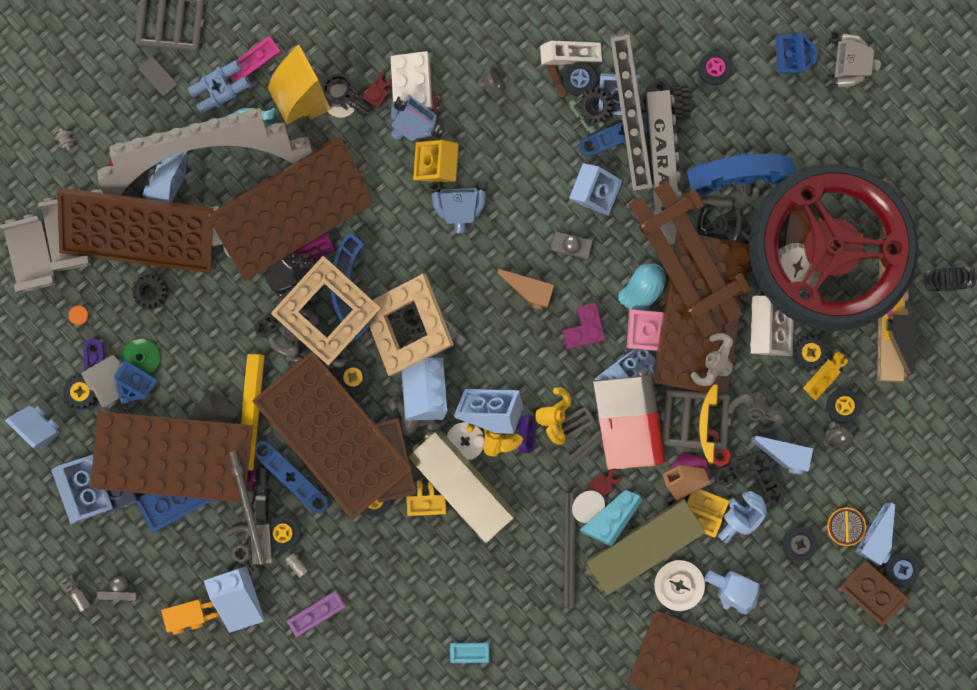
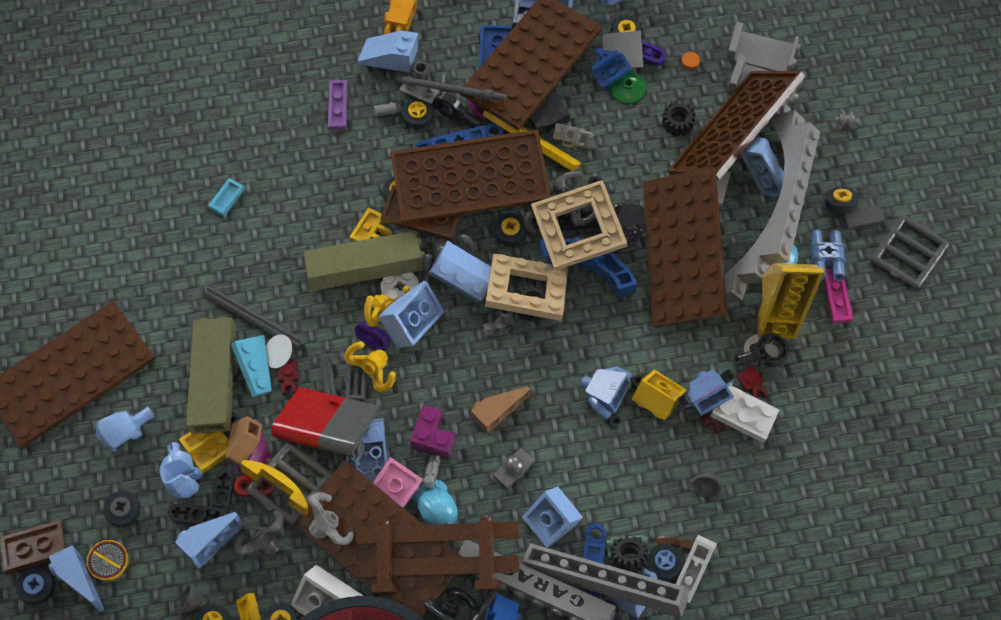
camera: 120 degrees right, 20 degrees down
magenta slope [293,234,335,260] -> none
white gear [654,560,705,611] -> none
none -> light grey axle [423,455,440,488]
none -> light grey piece [553,123,594,149]
none -> black wheel [825,187,859,214]

